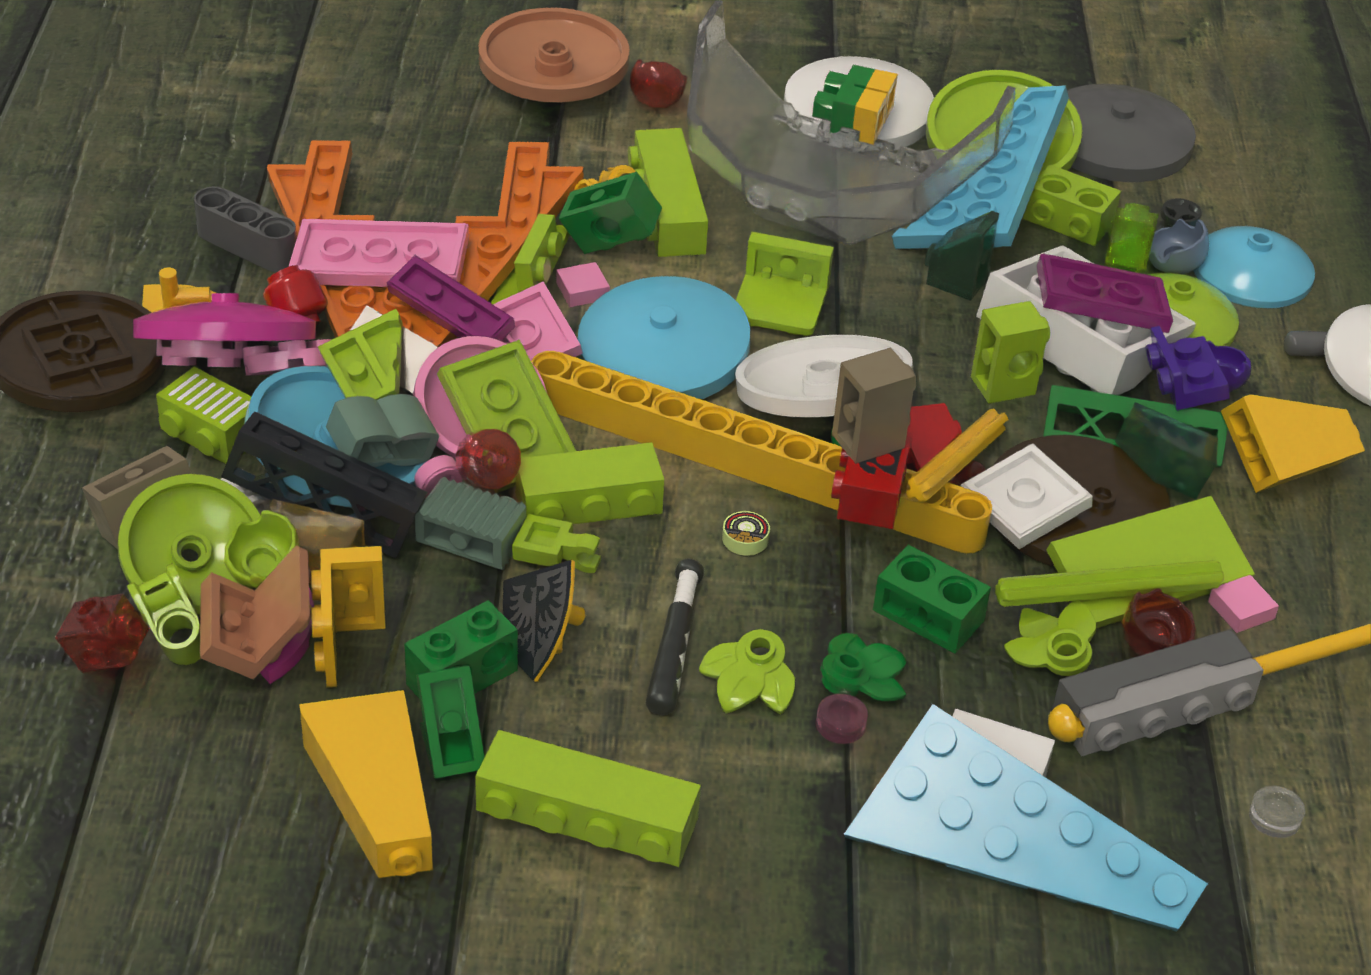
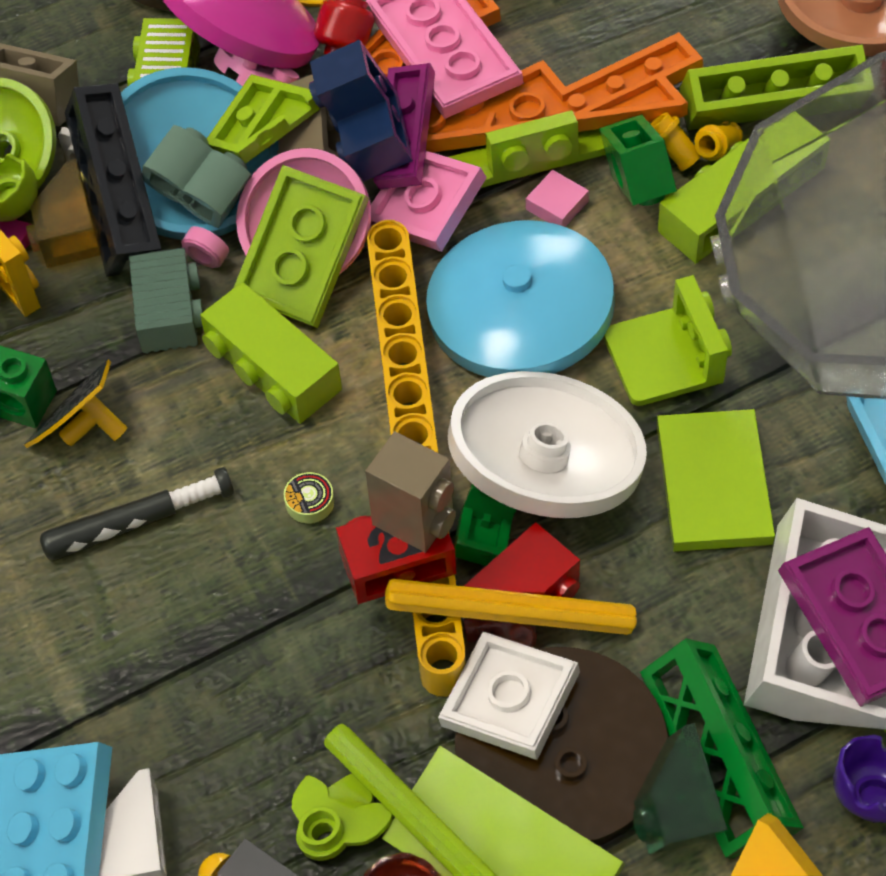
camera: 65 degrees right, 15 degrees up
clear red head [455,429,521,490] -> none
lime plate [512,514,601,573] -> none
lime plate [699,629,795,714] -> none
clear pink tile [816,694,868,744] -> none
green plate [820,633,906,701] -> none
green brick [873,544,991,654] -> none
clear green slope [924,211,999,301] -> none
lime brick [971,301,1050,404] -> none
dark purple bracket [1145,326,1230,410] -> none
none -> dark blue brick [309,40,413,182]
none -> lime tile [656,409,775,552]
none -> lime brick [679,44,872,131]

